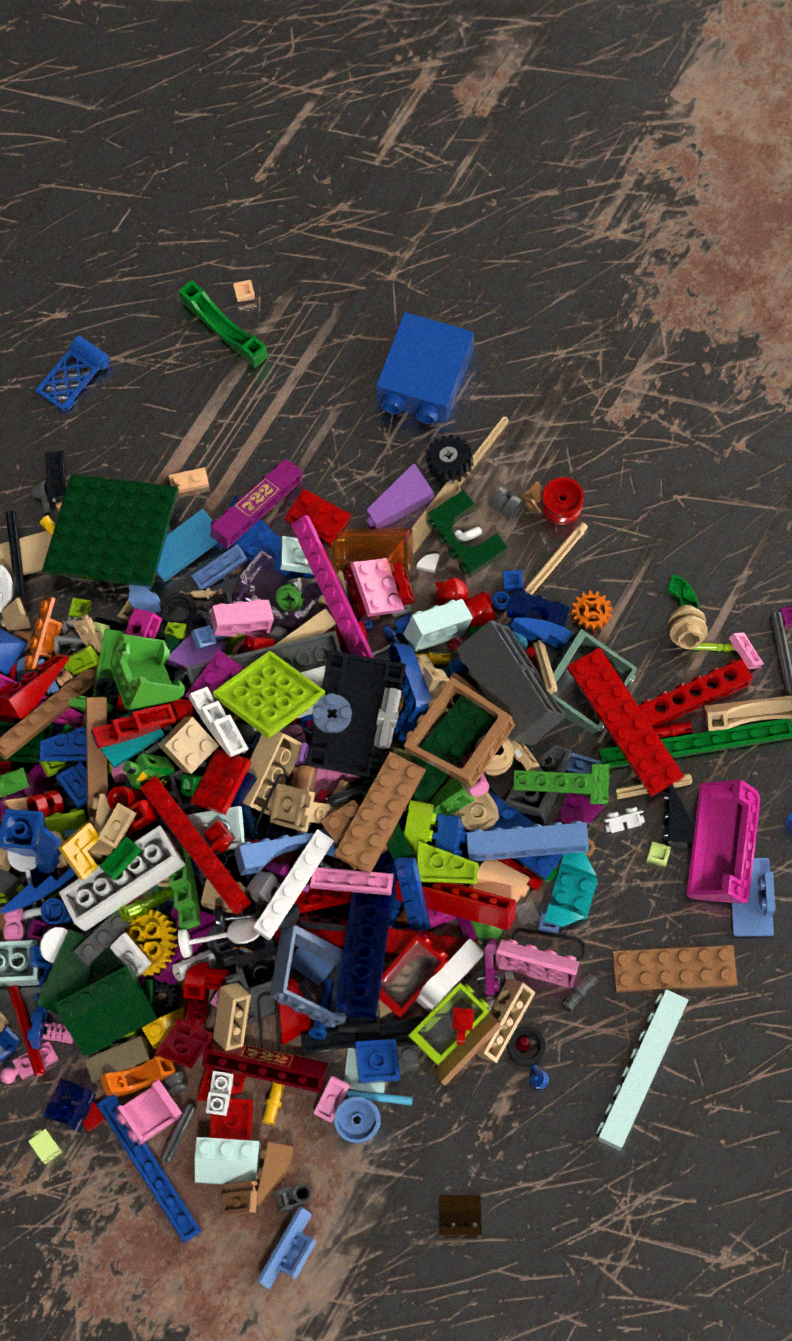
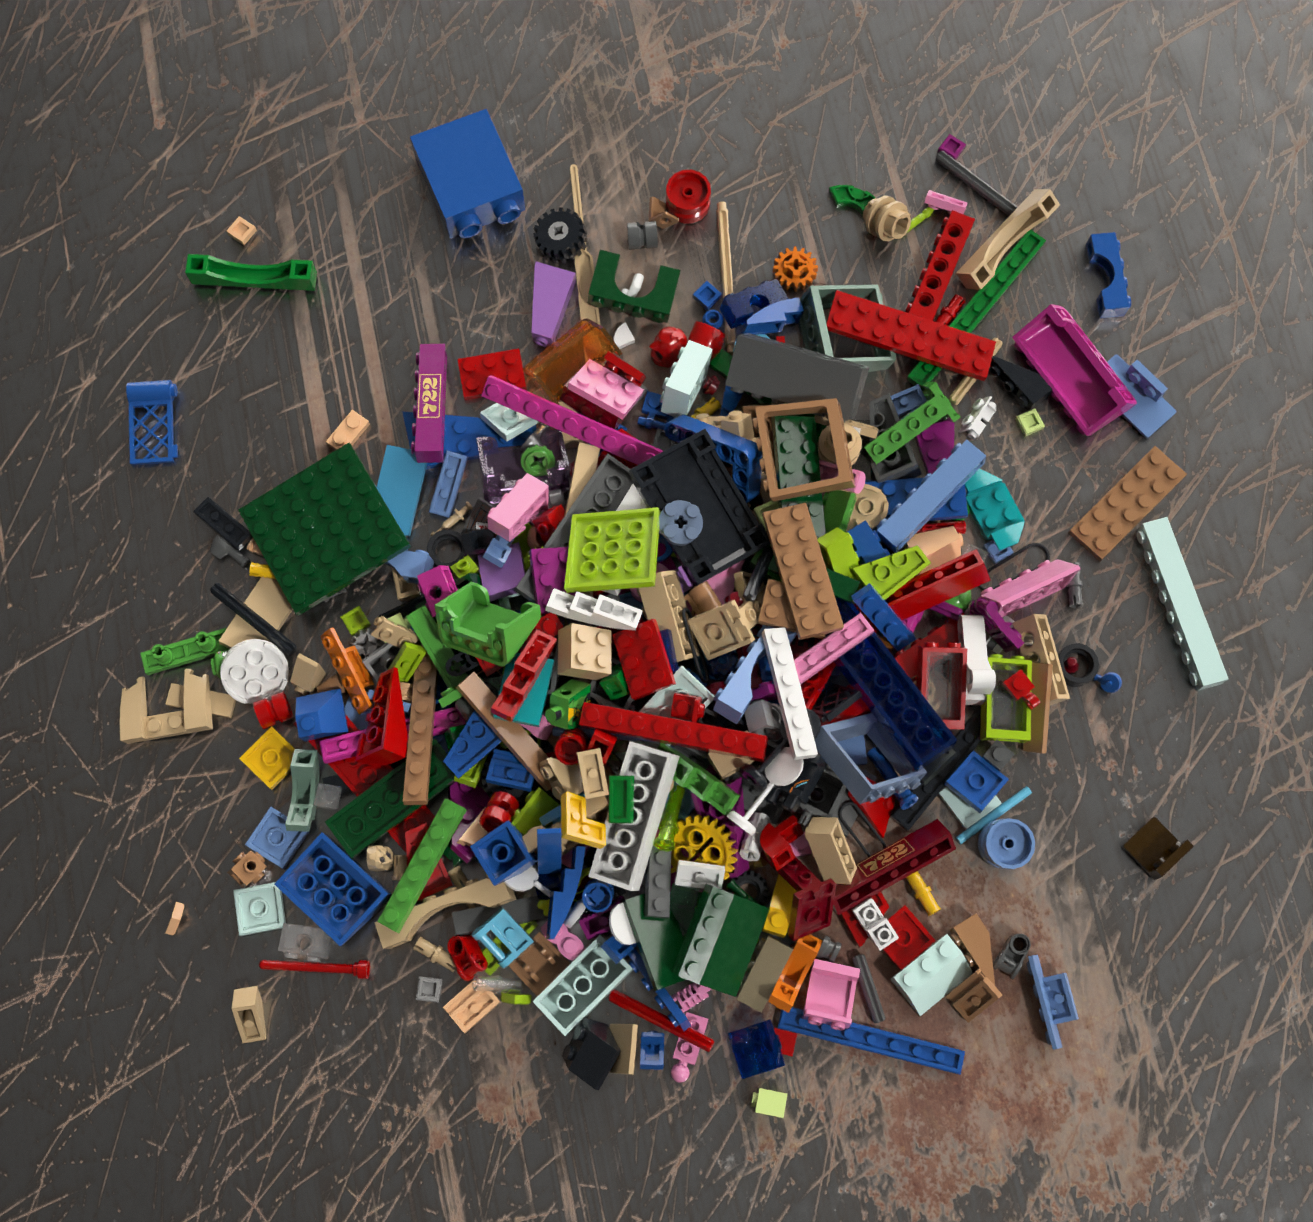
camera: 45 degrees left, 5 degrees up
bright pink plate [313,1076,350,1123] -> none
light grey piece [374,688,401,749] -> none
tan axle [533,640,558,694] -> none

